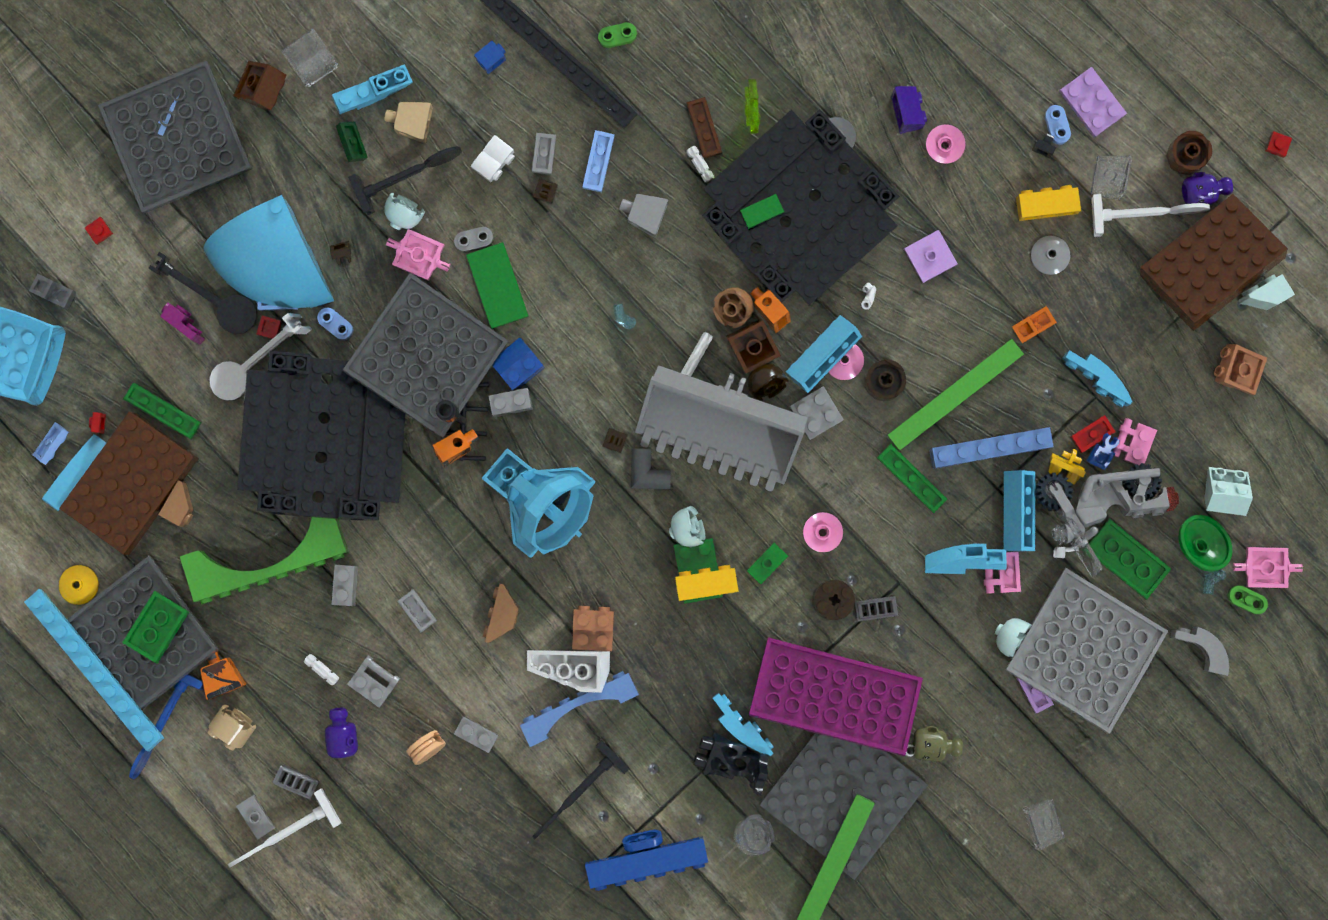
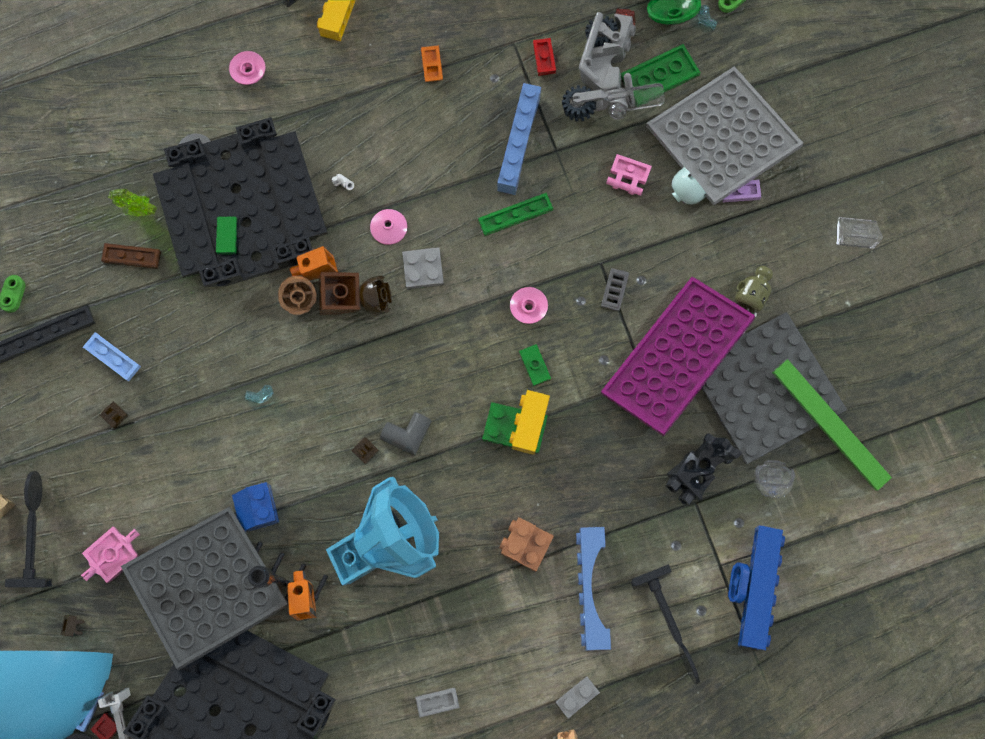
camera: 70 degrees left, 10 degrees down
light blue plate [317,308,353,340] -> none
light aqua cylinder [384,193,425,230] -> none
light grey plate [454,227,494,252] -> none
green tile [466,242,529,329] -> none
white brick [471,135,515,183] -> none
medium nougat slope [483,584,519,643] -> none
light grey brick [489,388,533,417] -> none
white wedge [527,650,610,693] -> none
light grey plate [532,133,556,175] -> none
light grey torso [619,194,668,238] -> none
light grey piece [635,365,807,492] -> none
light aqua cylinder [669,506,705,547] -> none
white axle [681,332,713,376] -> none
white axle [686,146,714,182] -> none
medium azure slope [712,693,774,756] -> none
medium azure brick [786,315,862,393] -> none
dark brown brick [812,580,855,620] -> none
dark brown brick [864,359,906,401] -> none
bright green tile [887,339,1024,451] -> none
dark purple slope [891,86,927,134] -> none
lavender plate [904,230,957,284] -> none
medium azure slope [925,544,1007,574] -> none
medium azure brick [1003,470,1035,552] -> none
light grey dish [1031,236,1070,275] -> none
yellow hips [1048,449,1086,485] -> none
white hand [1053,545,1081,558] -> none
medium azure slope [1062,350,1132,407] -> none
blue plate [1087,433,1120,470] -> none
bright pink plate [1113,418,1157,465] -> none
light grey arch [1170,627,1229,676] -> none

